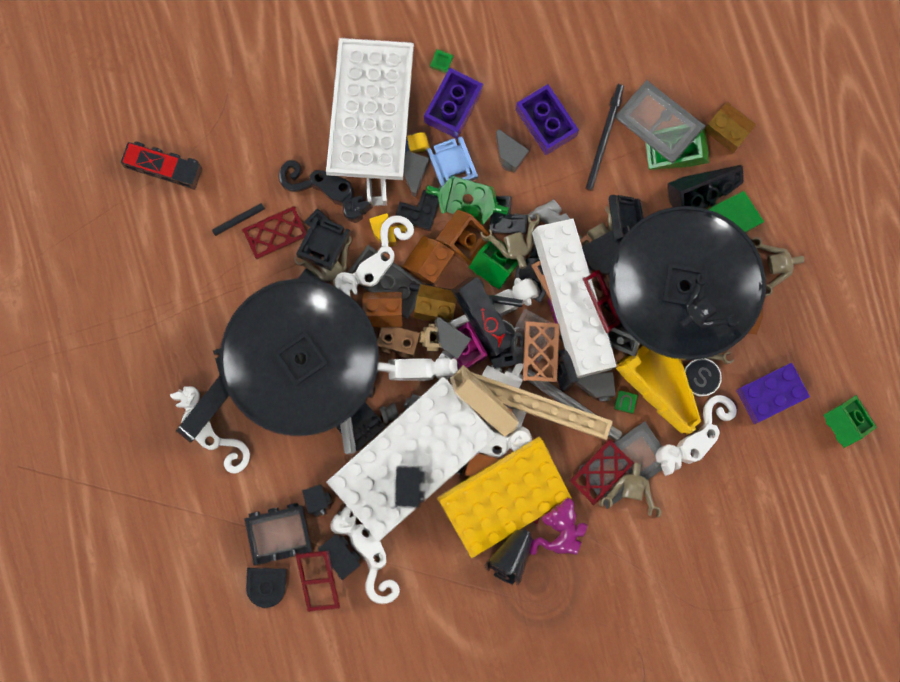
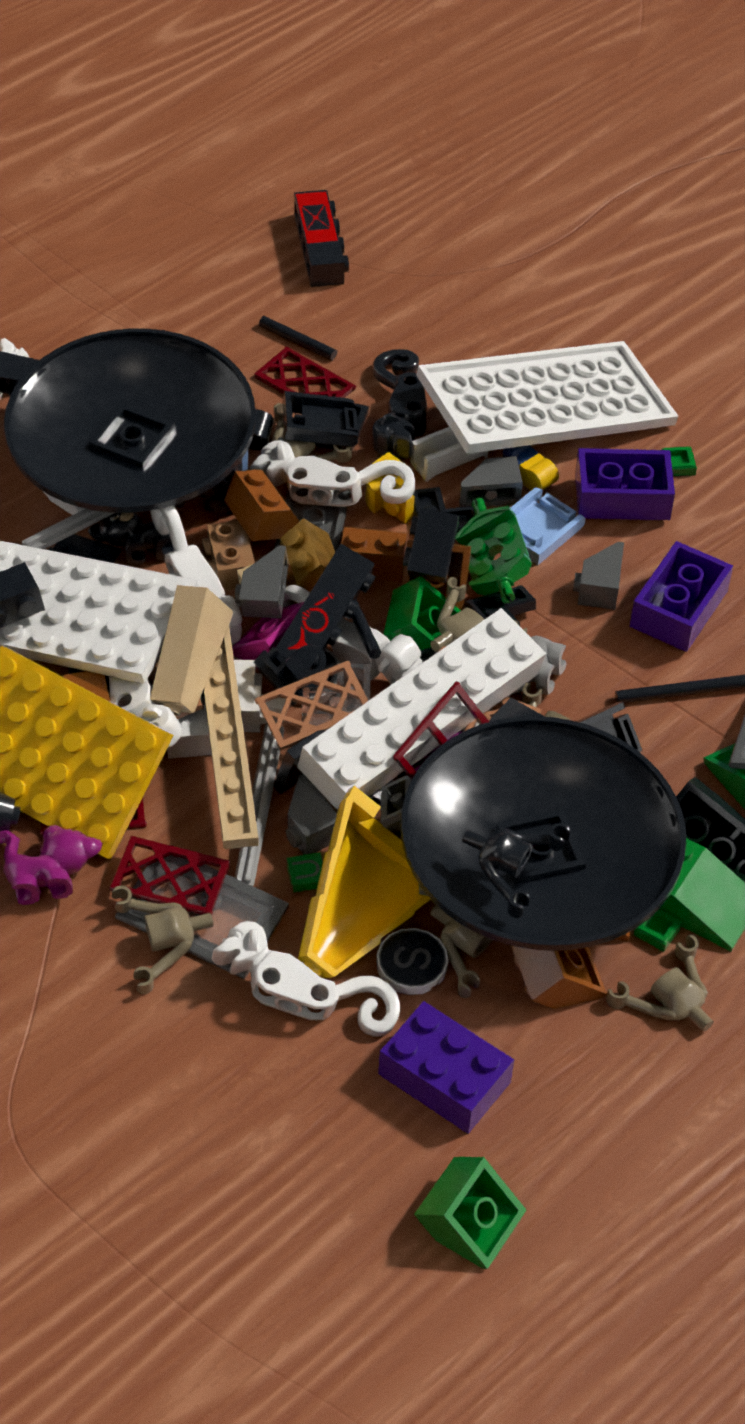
camera: 65 degrees right, 30 degrees down
none -> black brick [403,508,459,584]

